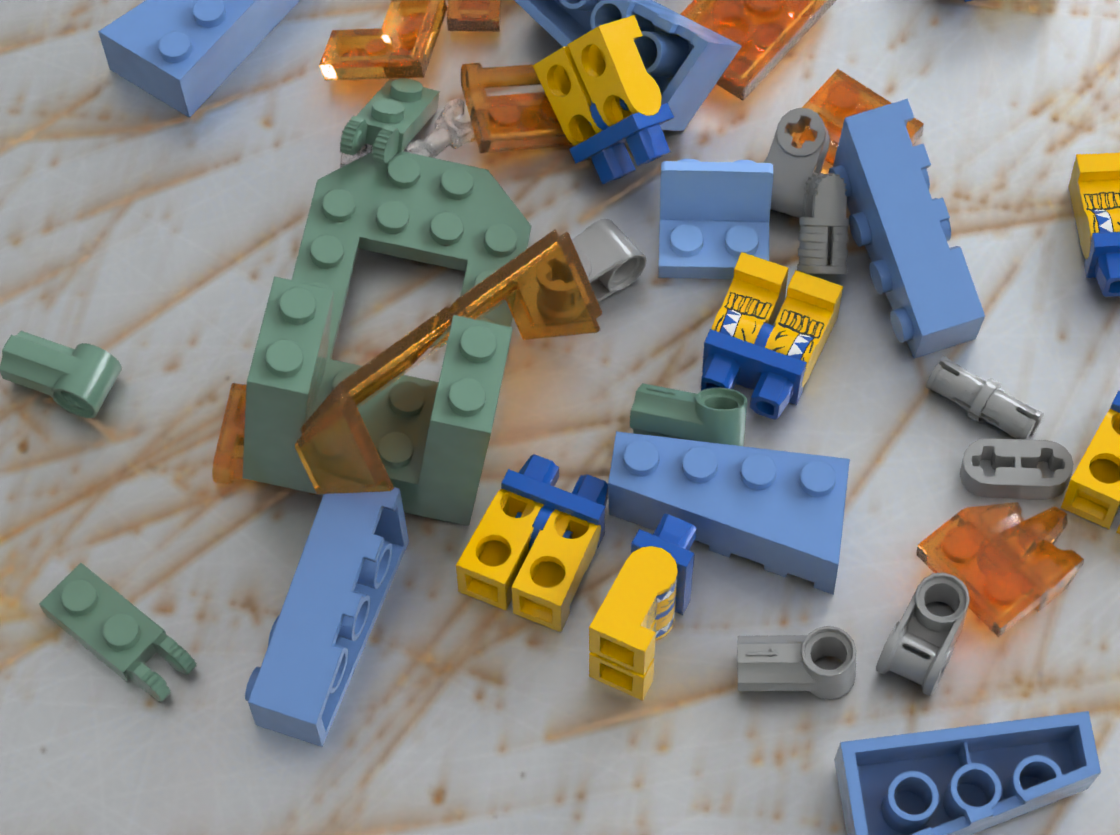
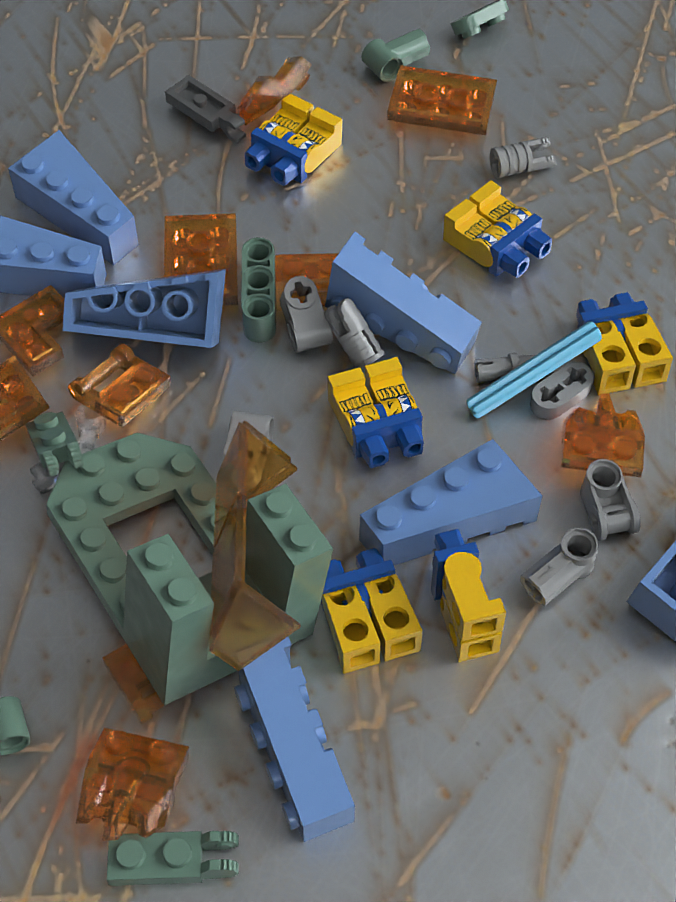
camera: 45 degrees left, 5 degrees down
yellow hips [532,15,674,184] -> none
sand green piece [630,383,747,446] -> none
light blue bracket [658,159,773,279] -> none
none -> clear orange plate [76,727,189,841]
none -> sand green beam [241,237,276,343]
none -> medium azure axle [466,321,602,418]

